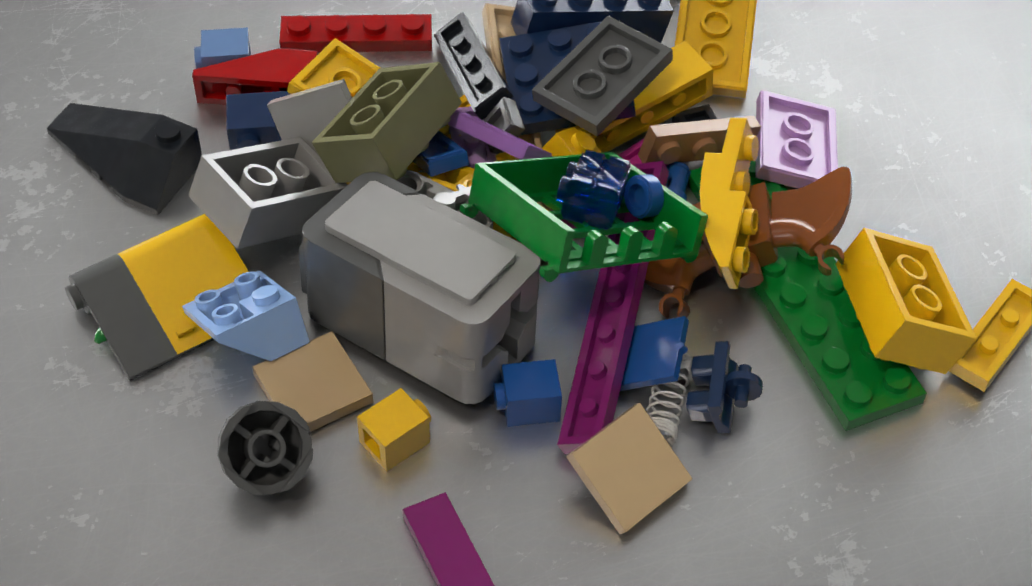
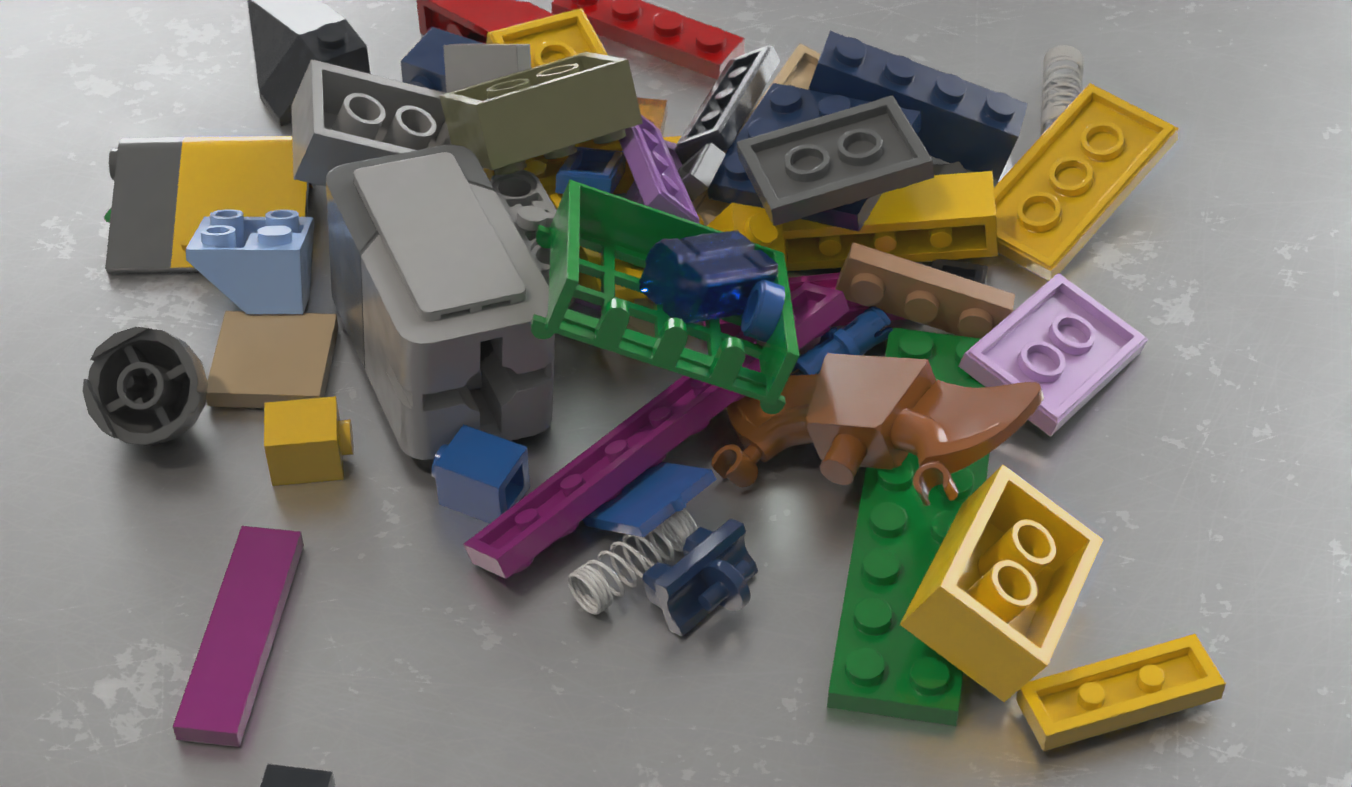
camera: 35 degrees right, 5 degrees down
tan tile [566,403,693,534] -> none
yellow slope [700,117,759,289] -> none

